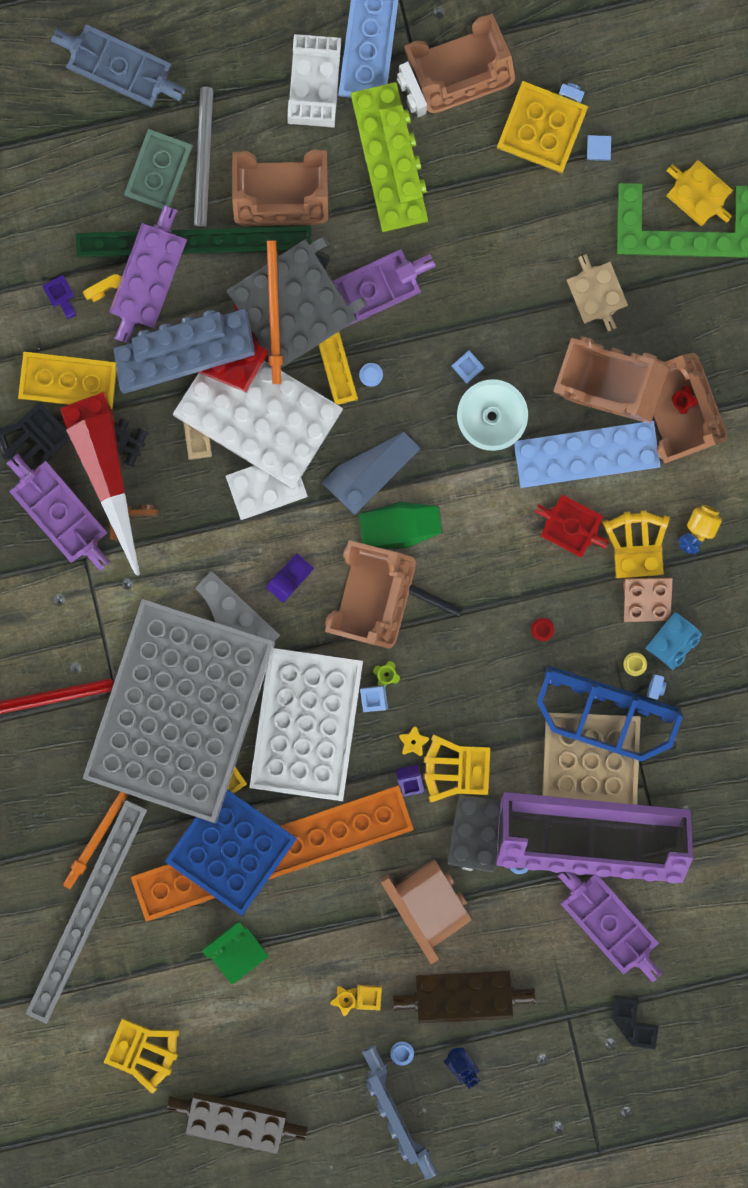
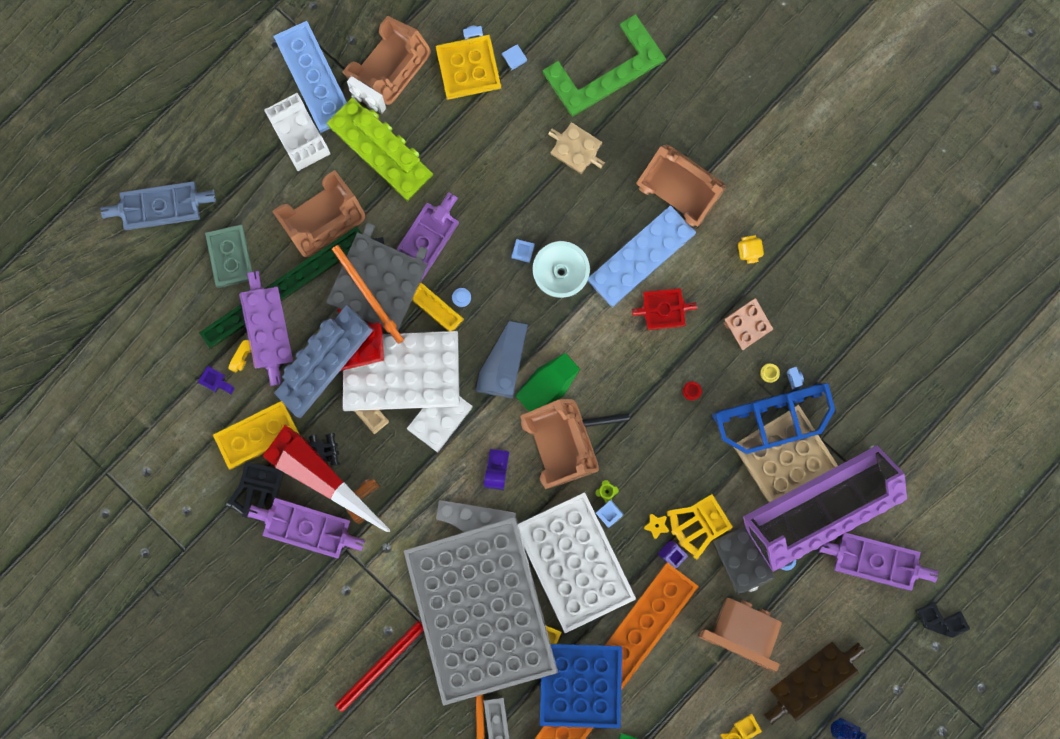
camera: 30 degrees left, 10 degrees down
light grey axle [194,87,213,228] -> none
nougat windscreen [553,336,669,423] -> none
yellow plate [602,510,670,578] -> none
dark azure bracket [646,612,702,670] -> none
yellow plate [666,160,733,227] -> none
red plate [672,386,698,414] -> none
blue plate [677,533,701,554] -> none

